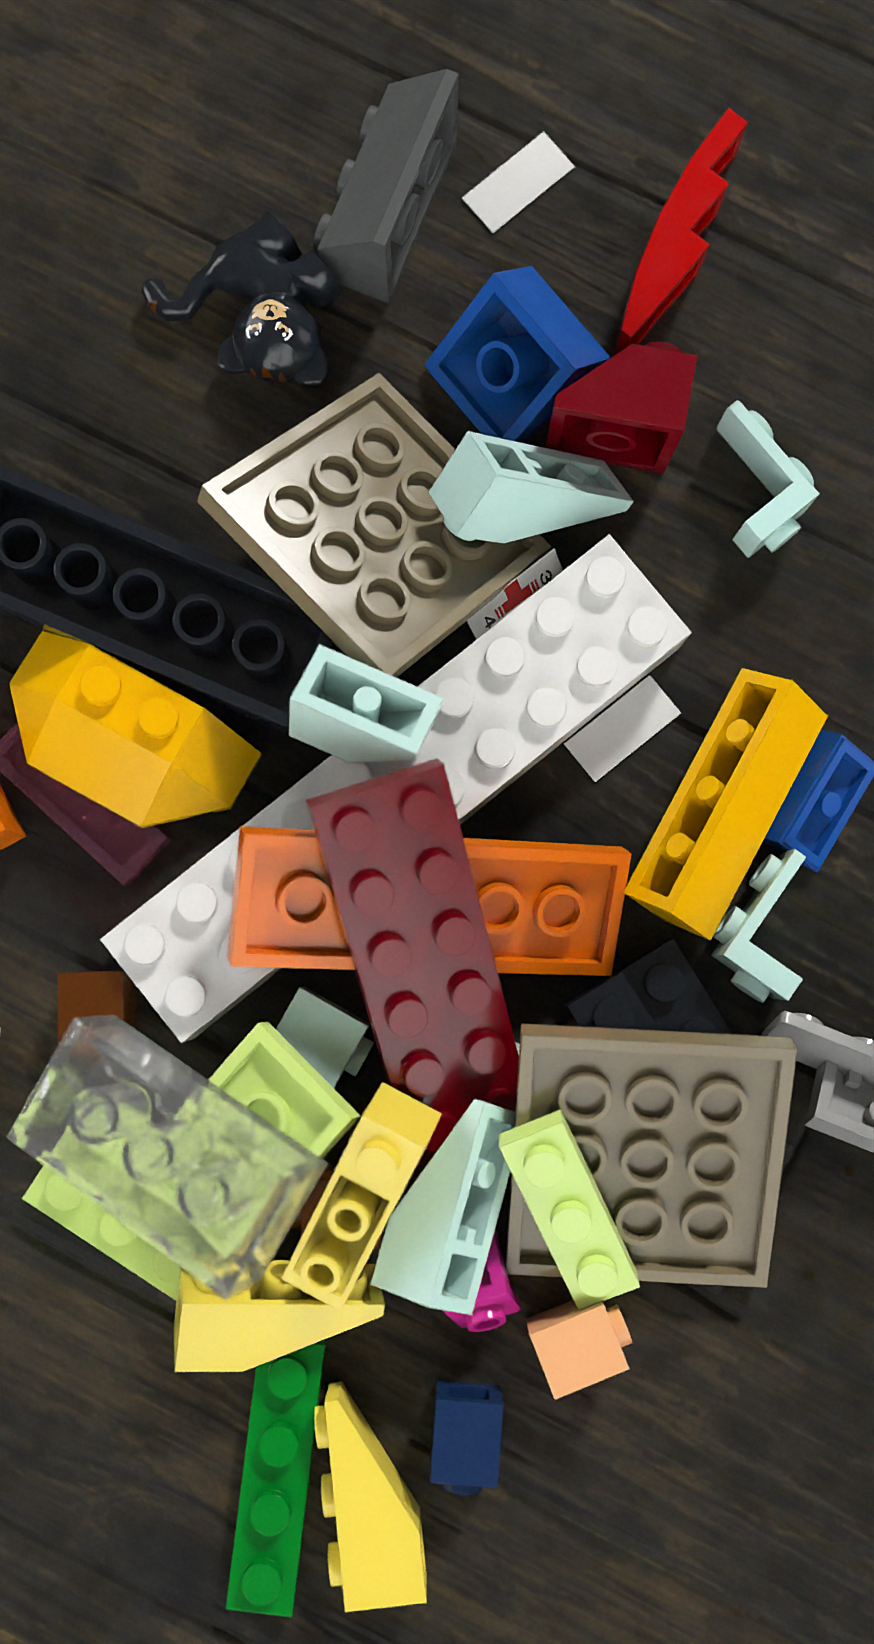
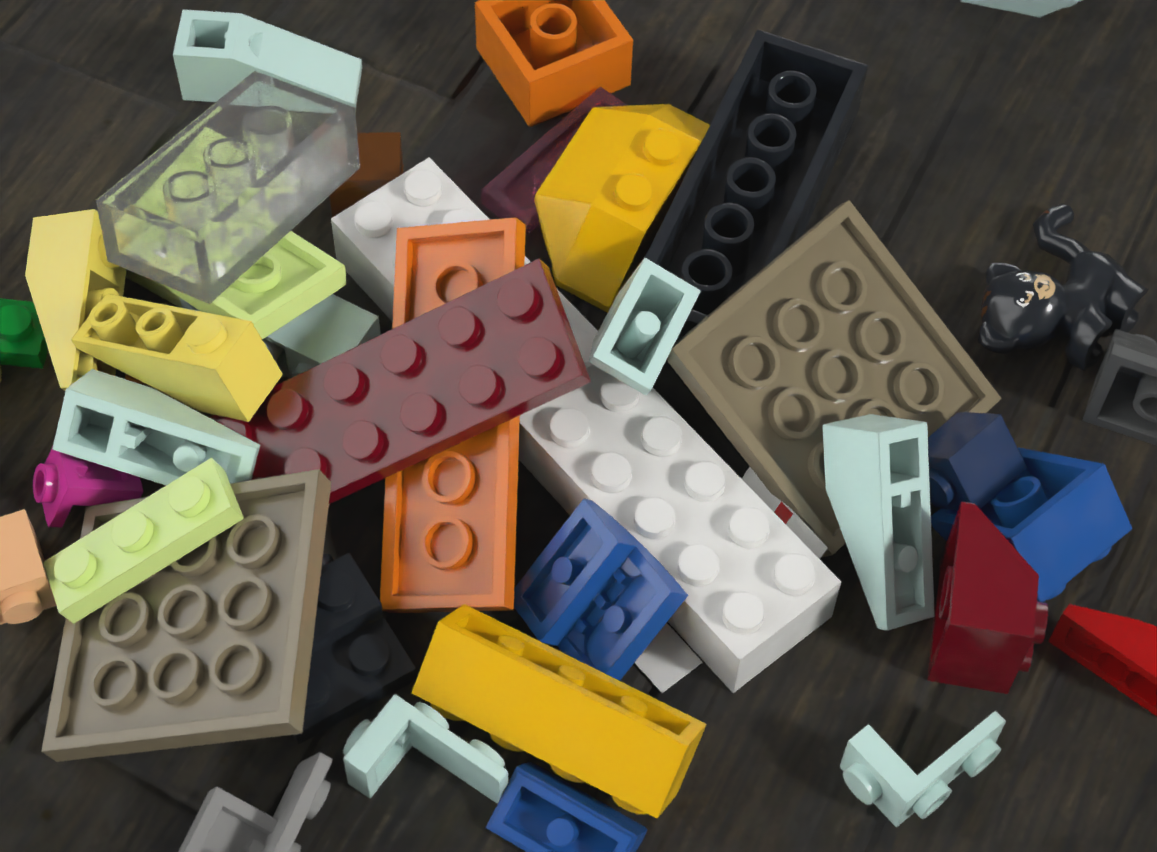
camera: 90 degrees right, 25 degrees down
none -> blue slope [514,498,688,681]
none -> dark blue brick [928,412,1027,510]

